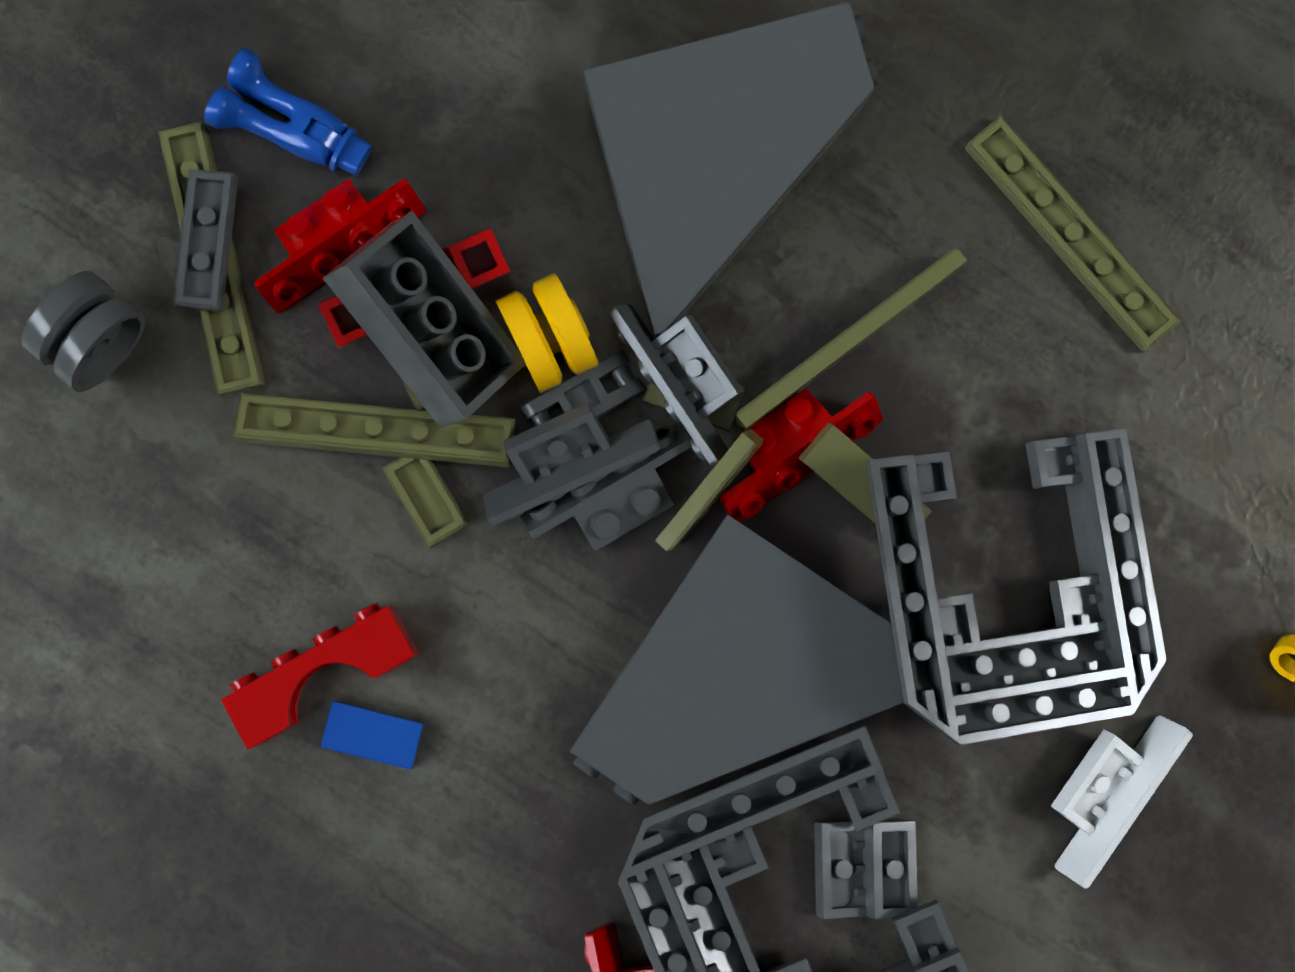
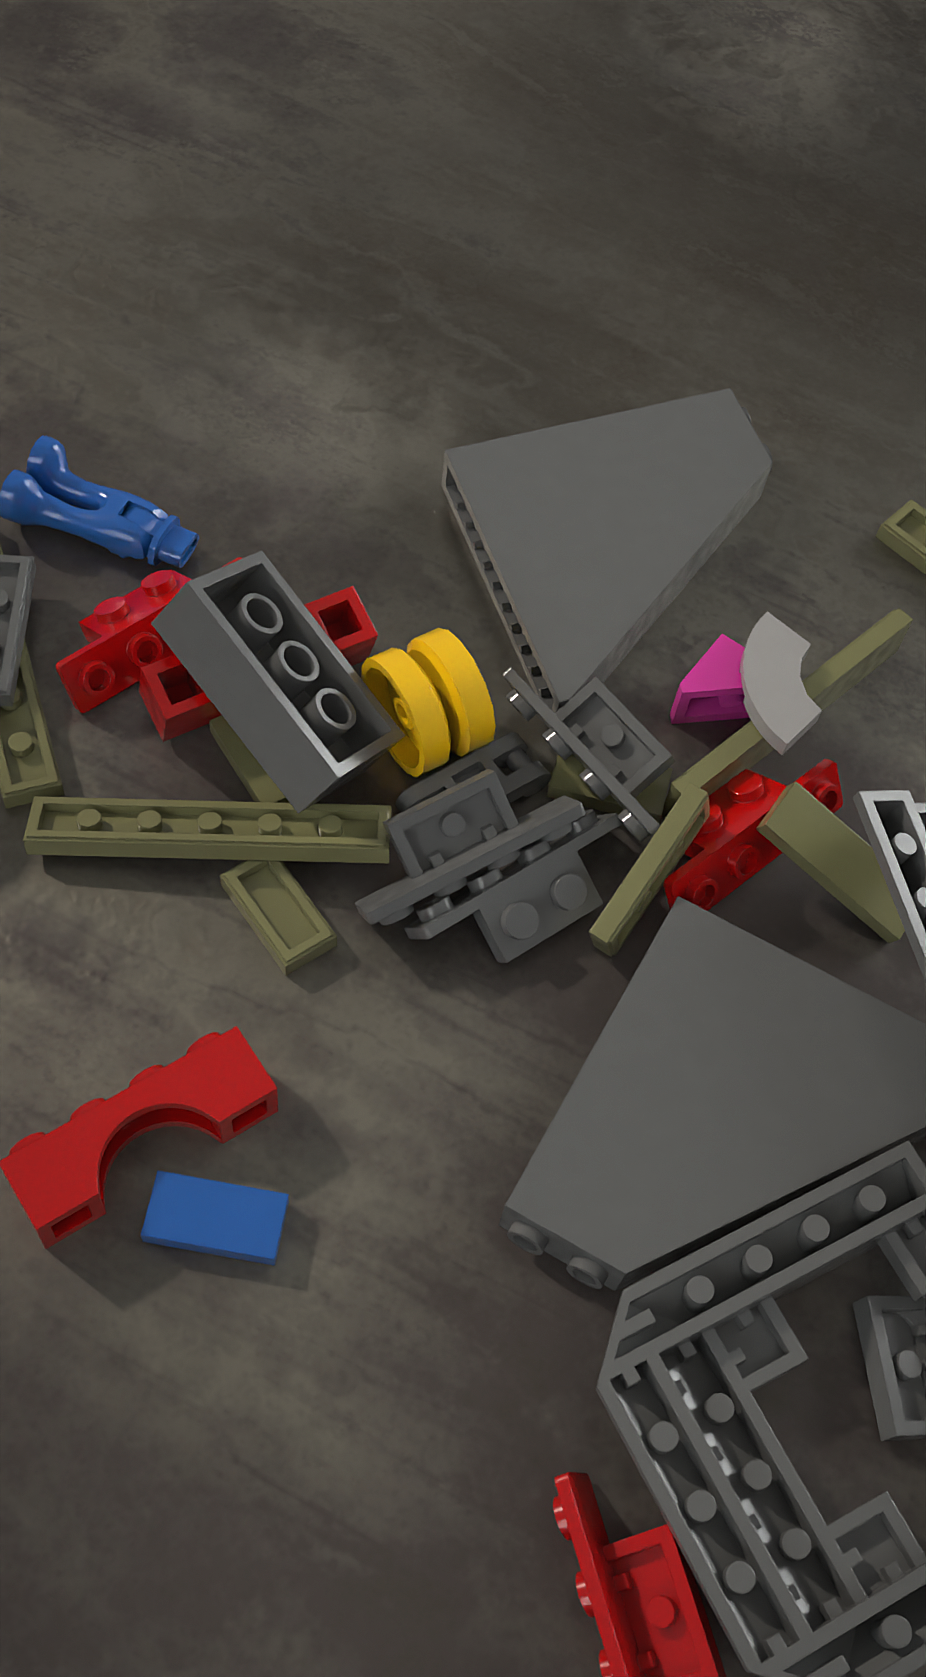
camera: 10 degrees left, 25 degrees down
none -> dark pink slope [670,634,750,724]
none -> light grey tile [739,611,822,755]

